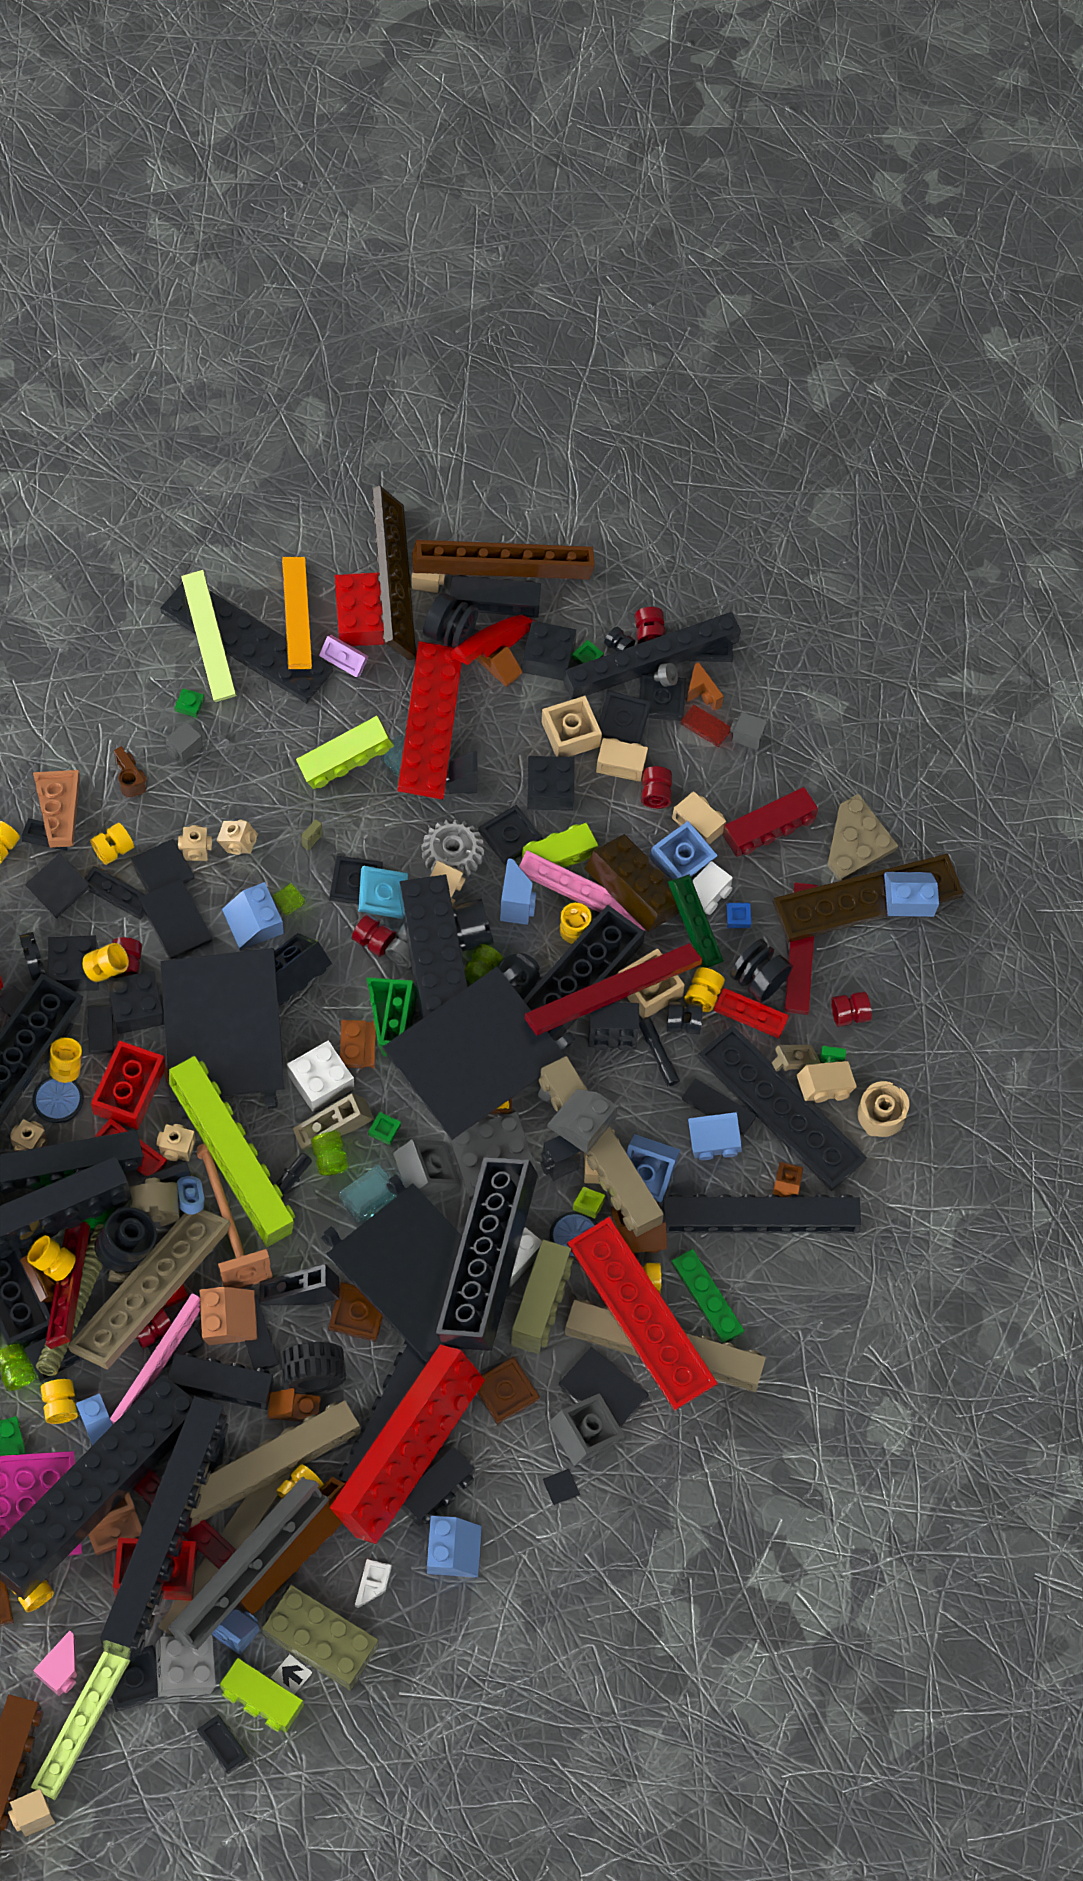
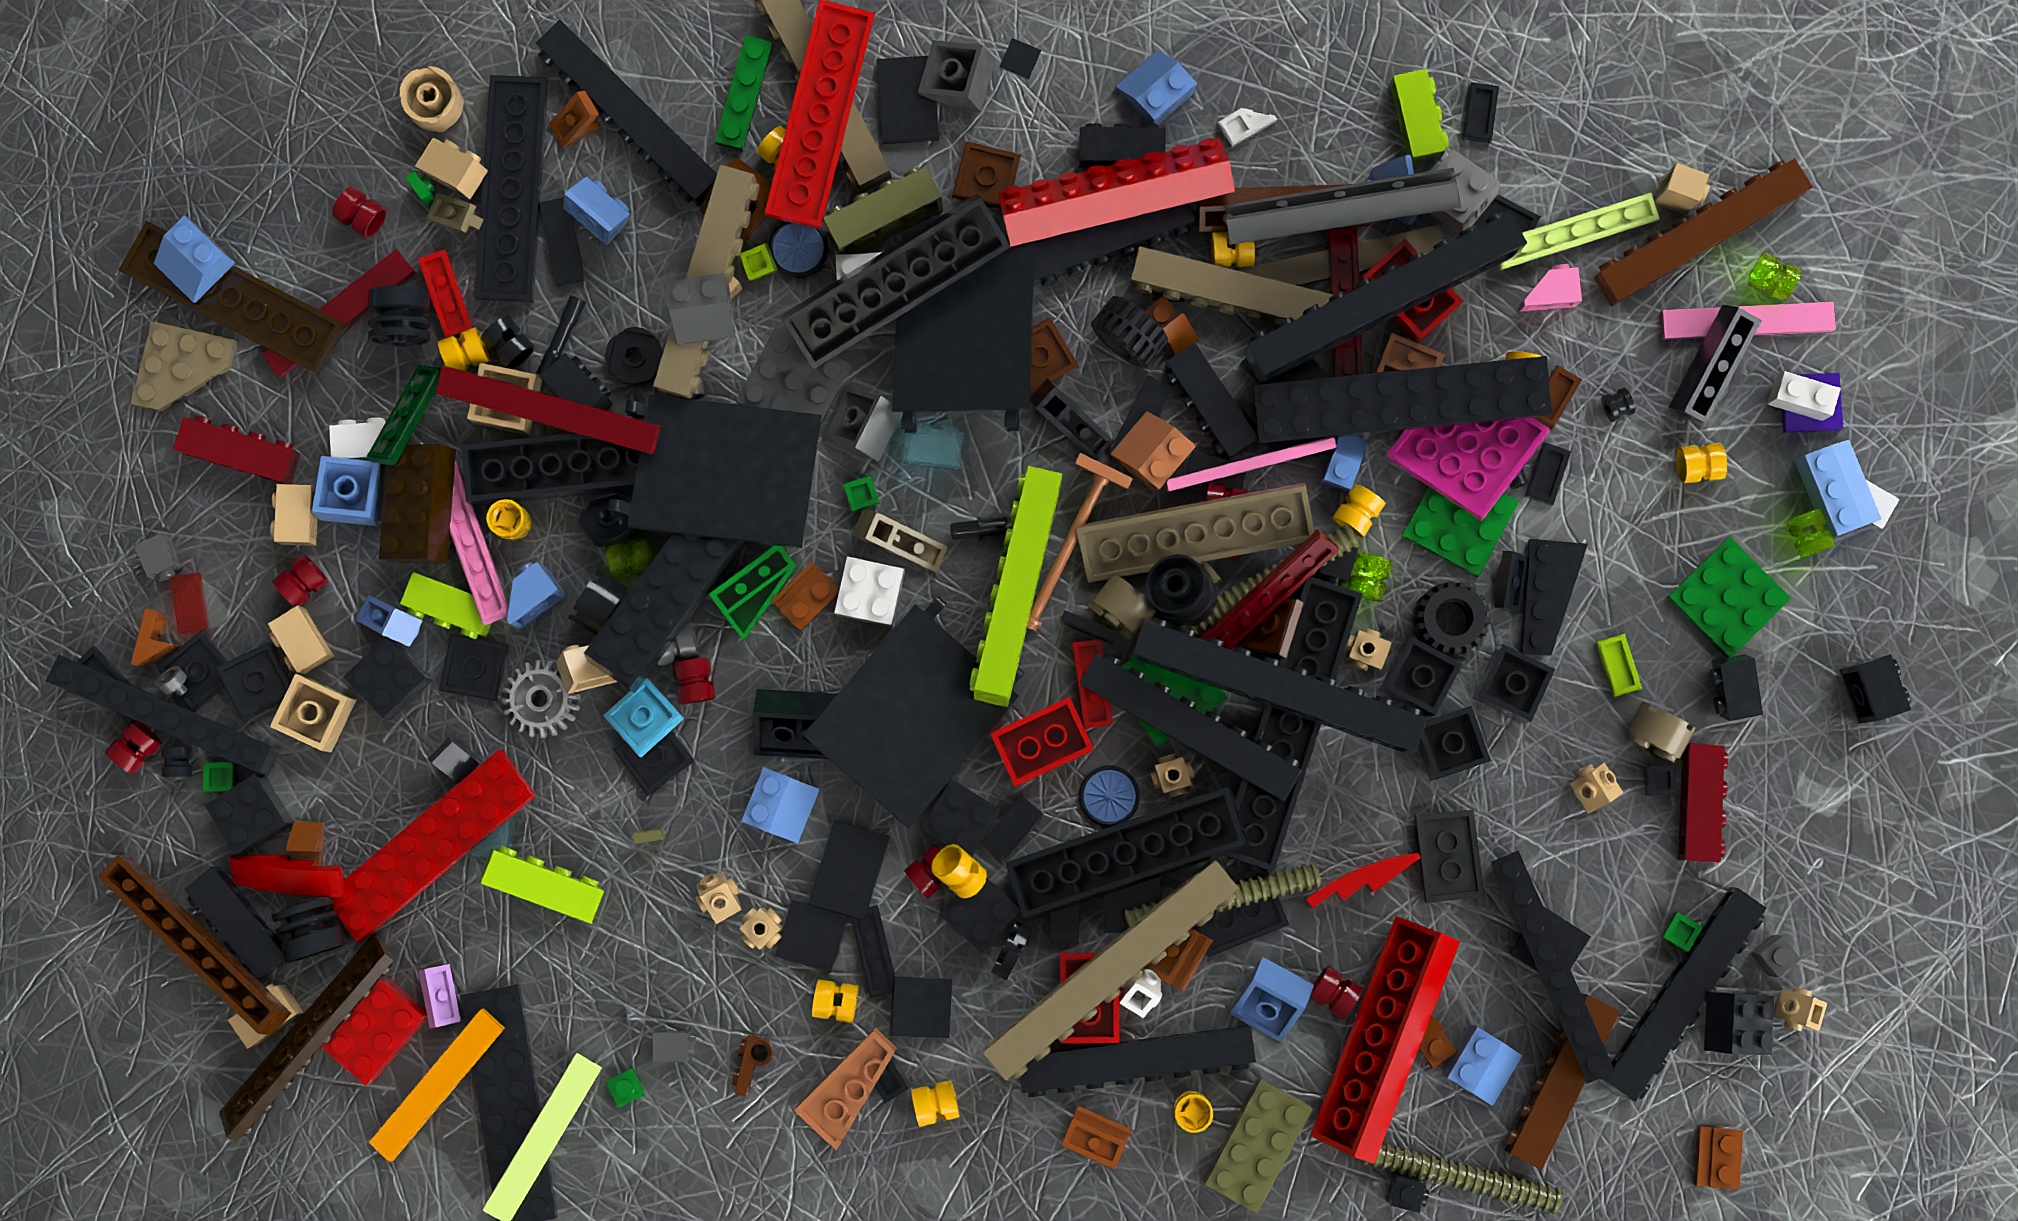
camera: 130 degrees left, 20 degrees up
yellow wheel [27,1235,75,1281] -> none
yellow wheel [49,1038,82,1083] -> none
tan brick [157,1124,196,1162] -> none
medium blue plate [177,1176,204,1214] -> none
olive brick [262,1585,379,1691] -> none
white sticker [271,1654,313,1695] -> none
clear neon green tile [272,883,305,916] -> none
clear neon green wheel [311,1131,349,1176] -> none
black brick [540,1135,581,1181] -> none
medium blue slope [626,1134,680,1203] -> none
blue plate [726,903,751,928] -> none
none -> medium blue slope [356,595,422,647]
none -> black plate [605,327,663,385]

